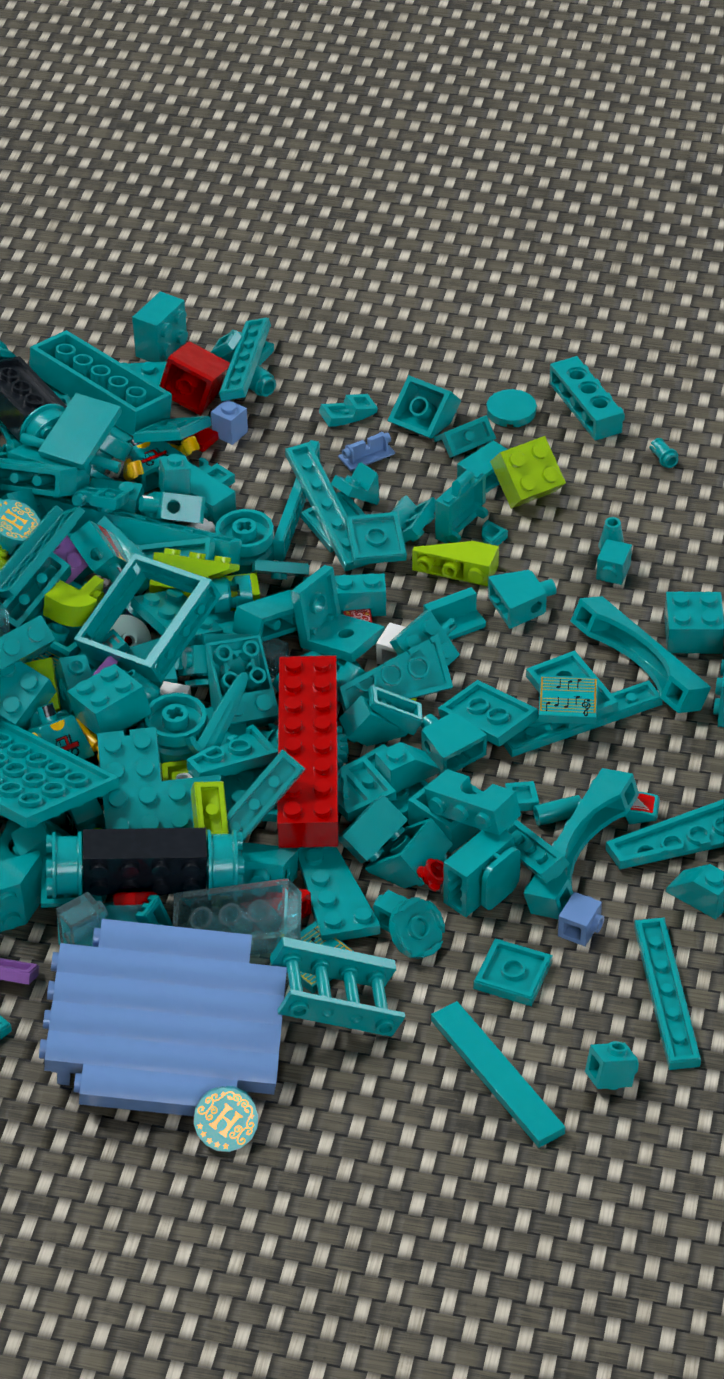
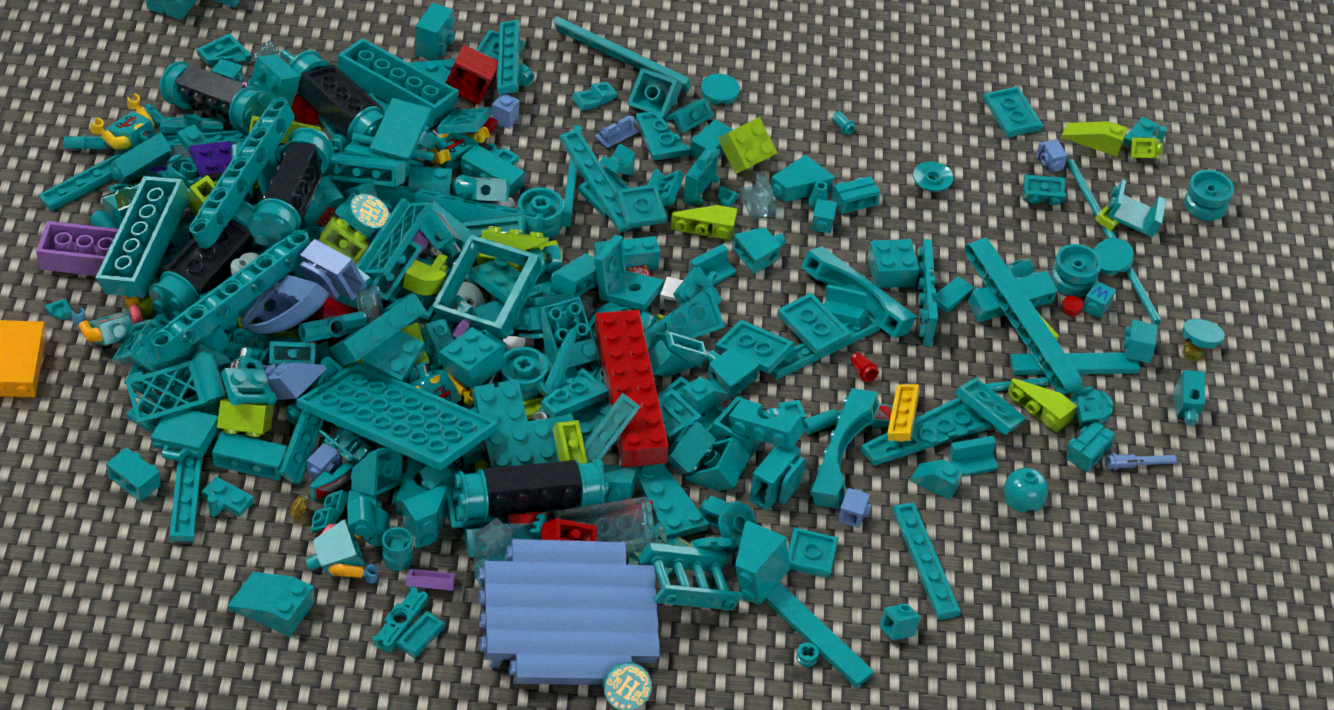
camera: 15 degrees left, 5 degrees up
teal plate [72,486,130,513] -> none
teal brick [158,454,191,495] -> none
teal tile [211,330,242,357] -> none
teal plate [250,560,310,580] -> none
red plate [417,858,444,891] -> none
teal plate [506,820,570,883] -> none
teal tile [539,675,597,725] -> none
teal brick [549,356,625,441] -> none
none -> red slope [541,518,597,542]
none -> teal tile [553,16,692,92]
none -> teal wing [636,111,692,161]
none -> teal tile [690,537,737,555]
none -> teal slope [735,520,790,605]
none -> clear light blue panel [740,173,777,219]
none -> teal slope [770,155,835,202]
none -> teal bush [796,642,819,667]
none -> teal panel [823,284,867,326]
none -> teal brick [832,176,881,214]
none -> red cone [850,352,879,382]
none -> yellow plate [888,384,920,442]

